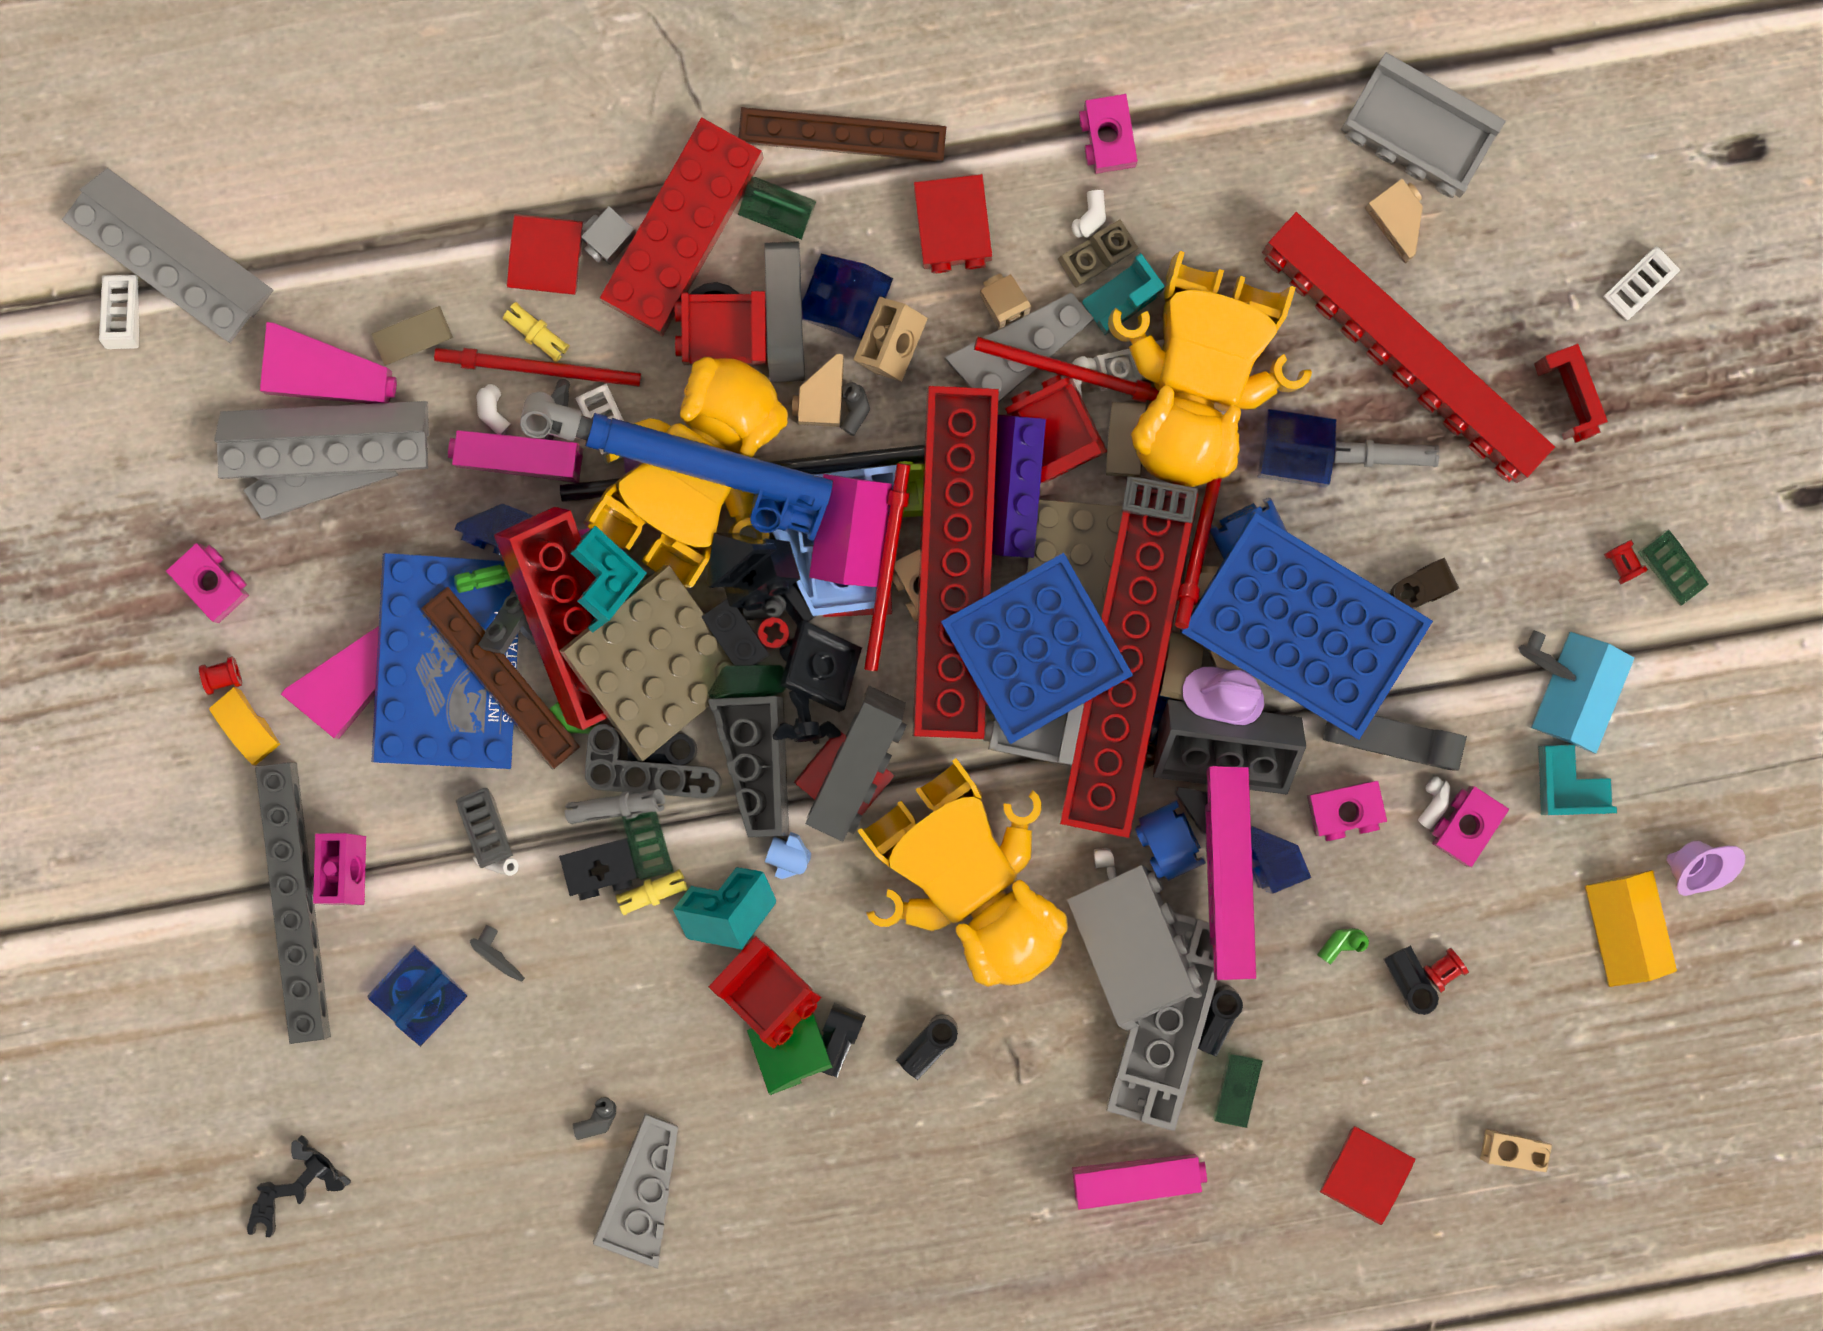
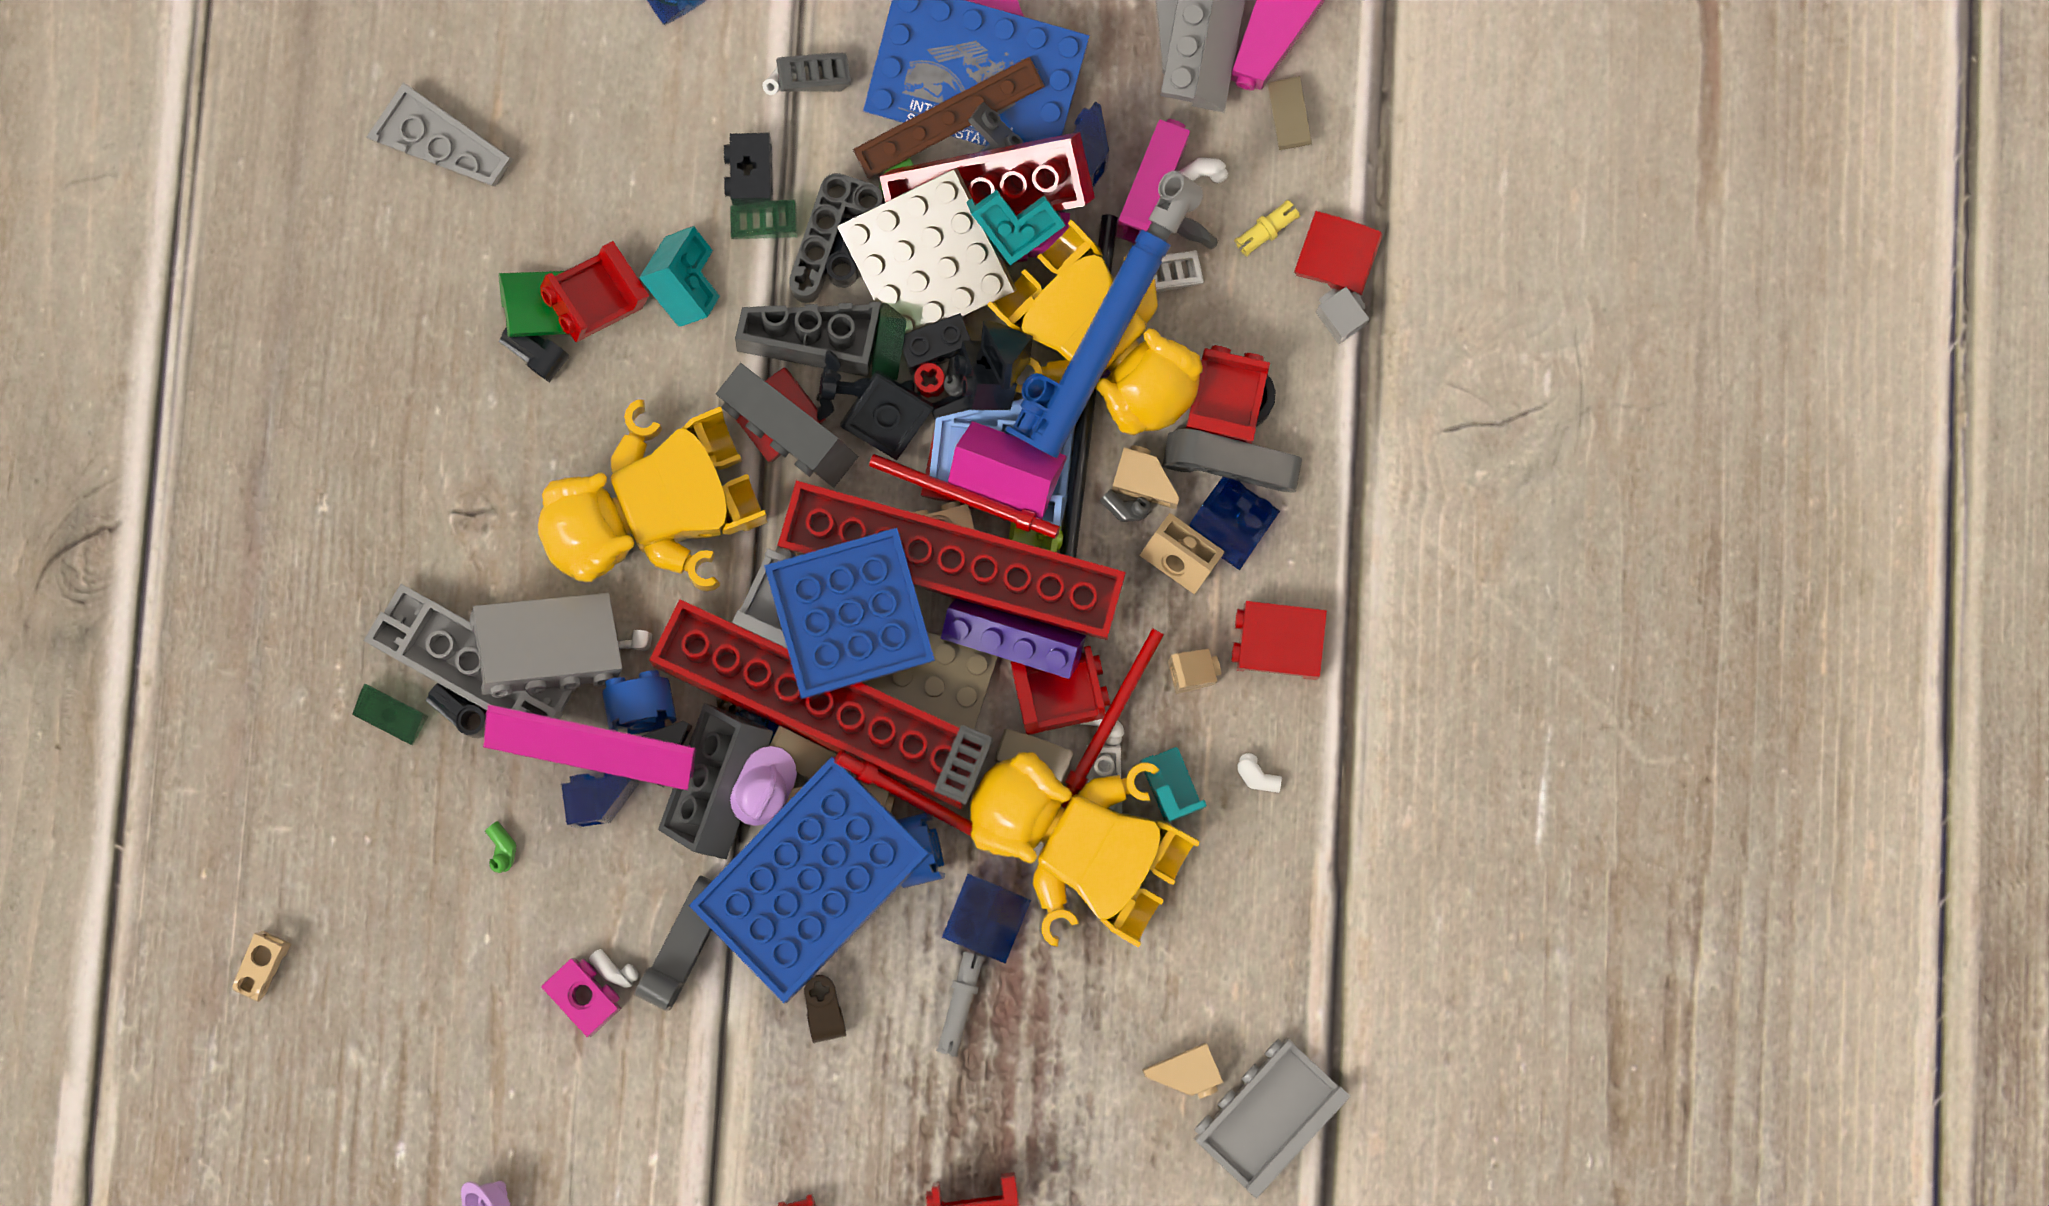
camera: 95 degrees right, 5 degrees down
red bar [434,348,641,387] -> none
bright green axle [454,563,511,593] -> none
dark grey bar [470,925,525,982] -> none
light grey pin [565,789,665,824] -> none
dark grey arm [573,1097,616,1140] -> none
red brick [600,117,764,337] -> none
light yellow pin [615,869,688,915] -> none
reddish brown tile [738,107,947,162] -> none
clear green slope [738,177,816,240] -> none
light blue piece [765,832,811,879] -> none
black piece [896,1014,958,1081] -> none
light grey wing [945,293,1094,403] -> none
dark tan slope [1058,219,1138,288] -> none
dark pink slope [1072,1154,1207,1210] -> none
dark pink brick [1079,94,1138,174] -> none
red brick [1262,212,1555,483] -> none
dark pink brick [1307,781,1387,841] -> none
red slope [1320,1126,1416,1225] -> none
black piece [1384,945,1439,1015] -> none
red bush [1423,948,1469,993] -> none
dark grey bar [1518,630,1577,681] -> none
medium azure slope [1531,632,1634,754] -> none
teal panel [1538,745,1617,815] -> none
yellow slope [1585,870,1677,987] -> none

